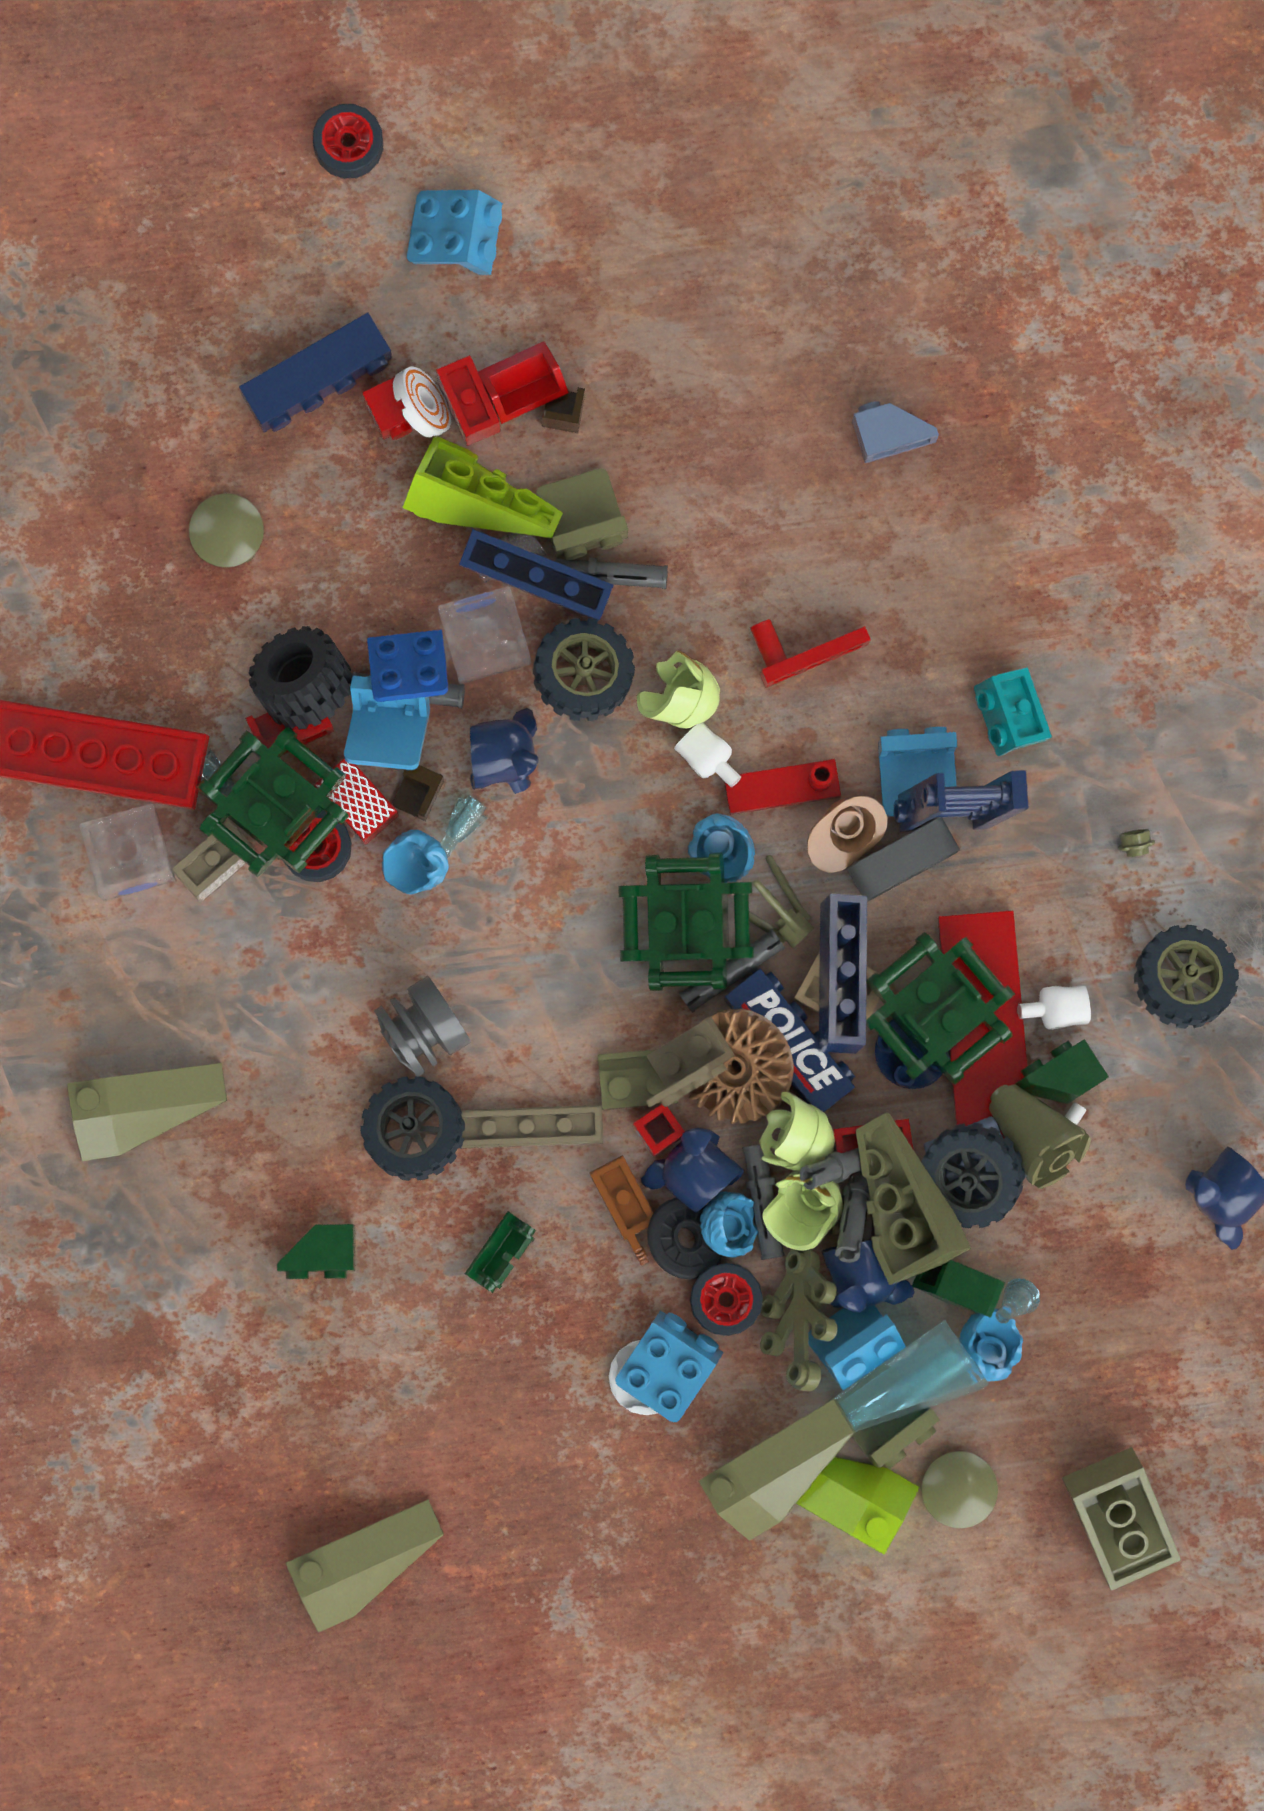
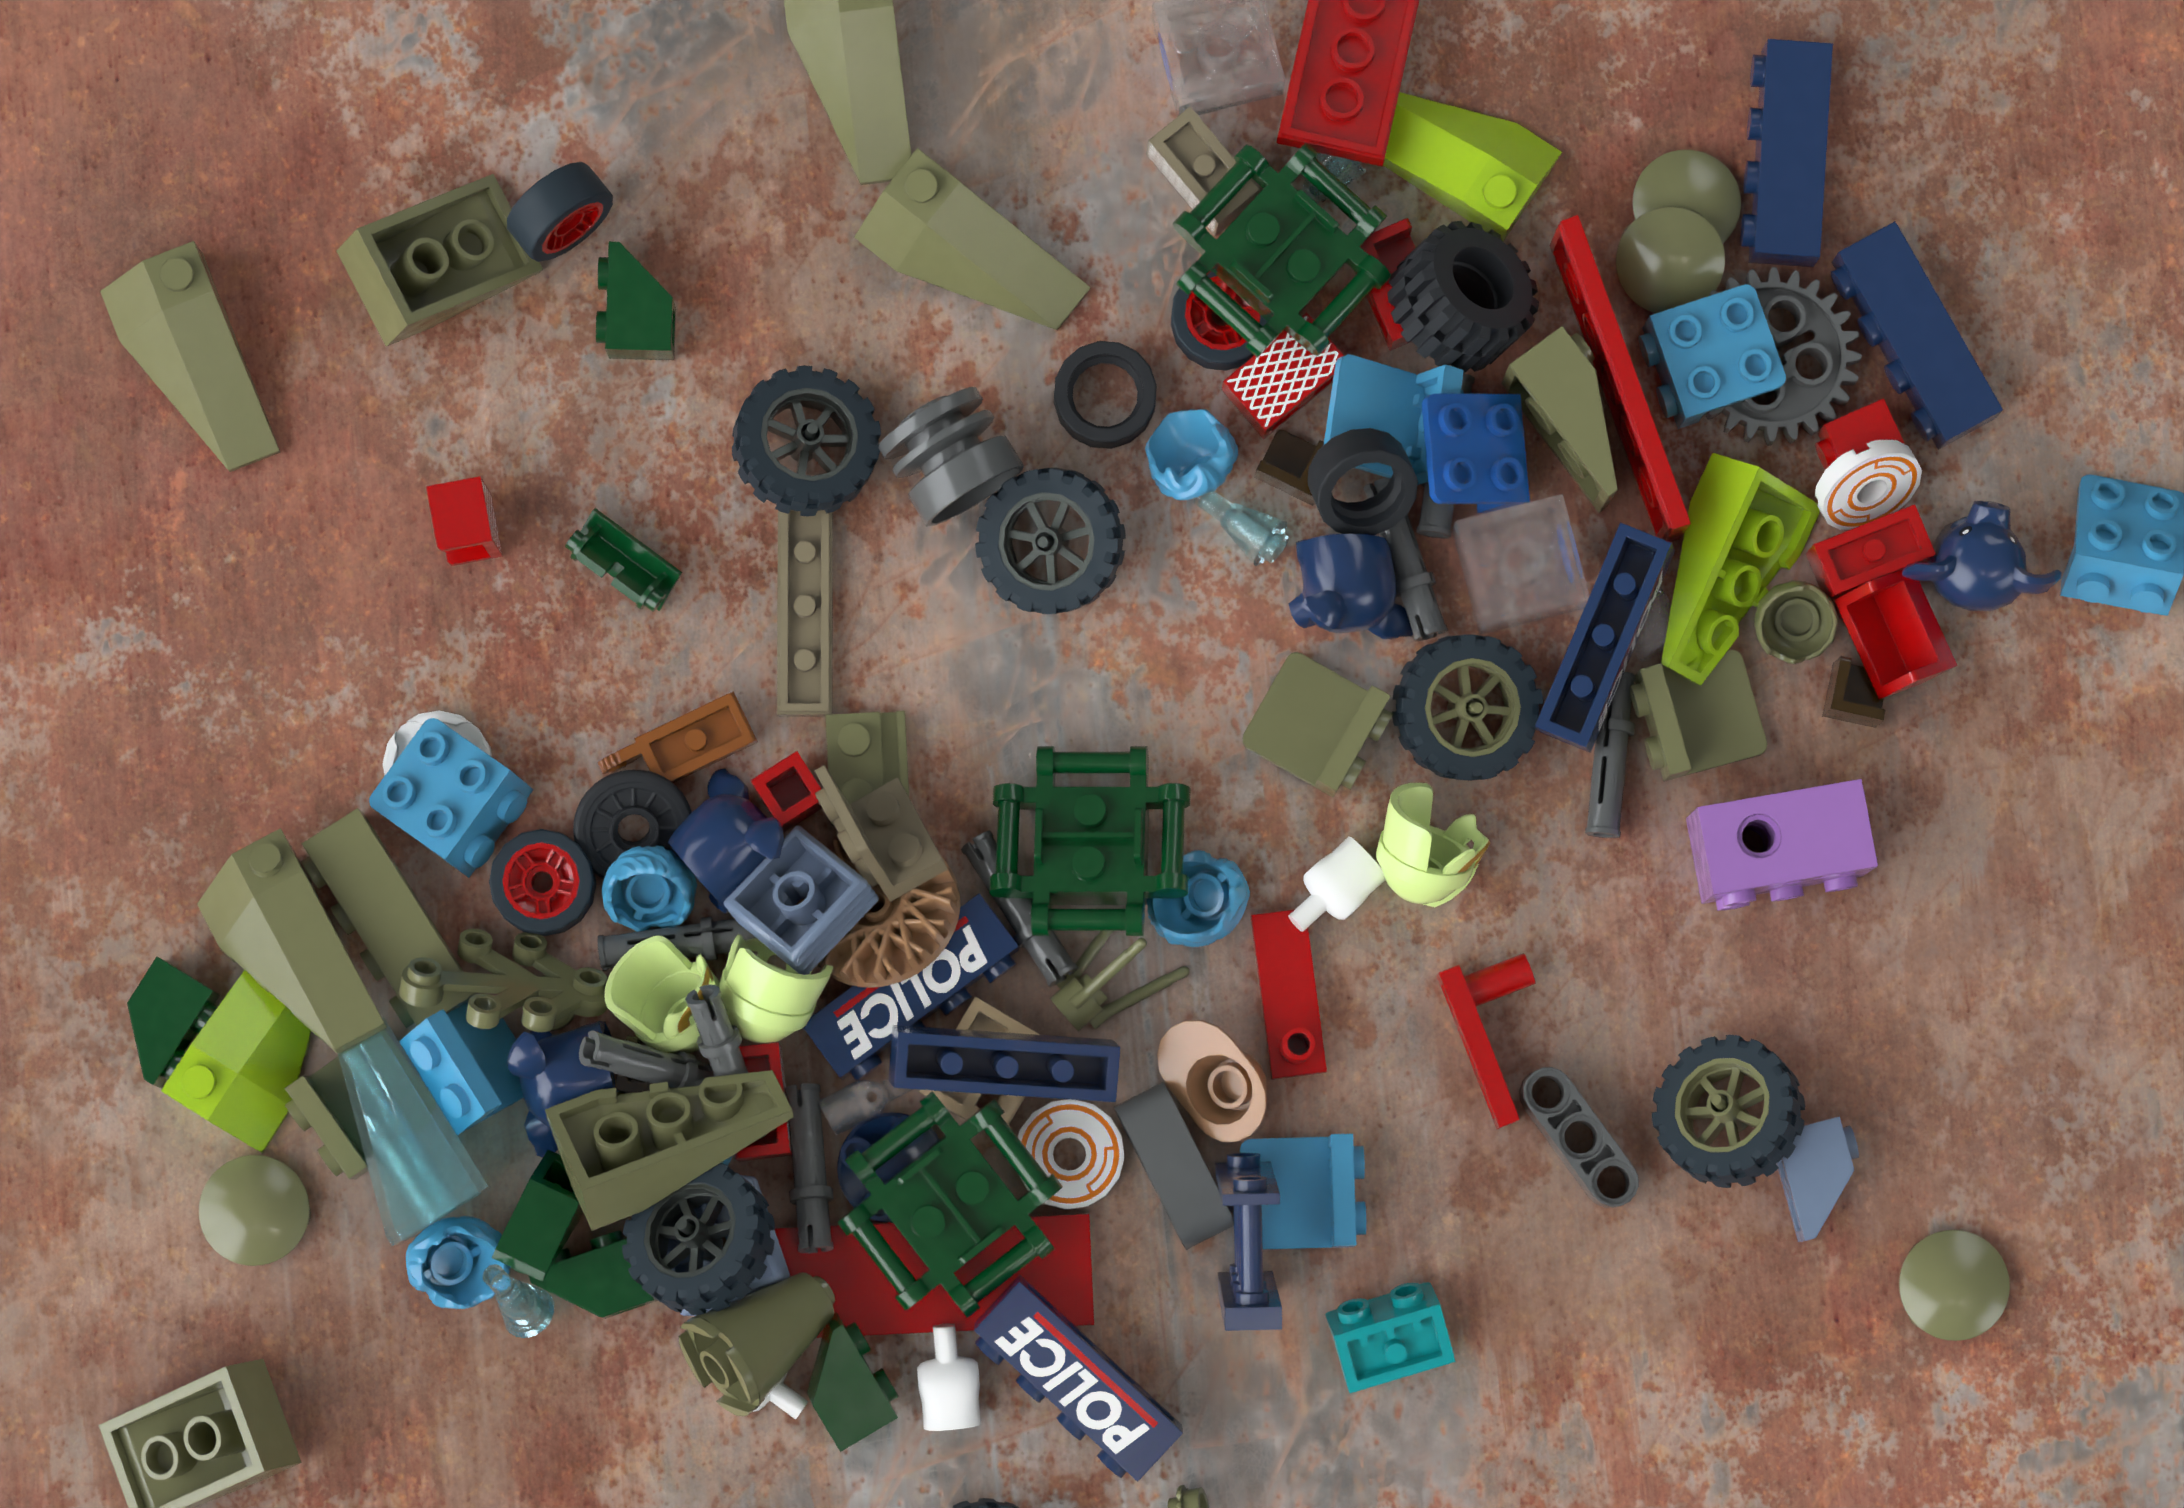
camera: 95 degrees right, 0 degrees up
none -> dark green slope [127,956,220,1088]
none -> olive brick [301,808,478,1028]
none -> olive slope [336,174,543,347]
none -> red panel [426,476,503,566]
none -> black wheel [507,162,613,262]
none -> dark green slope [528,1230,658,1319]
none -> sand blue brick [724,826,879,975]
none -> dark grey pin [785,1083,834,1253]
none -> clear piece [818,1078,913,1136]
none -> olive wedge [854,148,1091,330]
none -> dark blue brick [974,1274,1183,1482]
none -> black wheel [975,468,1126,615]
none -> white tile [1018,1099,1125,1210]
none -> black tyre [1054,341,1157,449]
none -> olive bracket [1242,652,1393,798]
none -> black tyre [1308,428,1418,535]
none -> dark grey pin [1363,477,1448,642]
none -> lime wedge [1383,92,1562,242]
none -> olive slope [1501,326,1618,513]
none -> dark grey beam [1519,1067,1639,1208]
none -> red tile [1549,215,1691,543]
none -> olive dish [1616,207,1725,313]
none -> dark azure bracket [1638,284,1786,429]
none -> black wheel [1652,1035,1805,1188]
none -> medium lavender piece [1686,779,1878,911]
none -> dark grey gear [1706,267,1862,446]
none -> dark blue brick [1740,39,1833,267]
none -> olive hair [1754,580,1839,664]
none -> olive dish [1899,1230,2010,1341]
none -> dark blue piece [1902,500,2062,612]

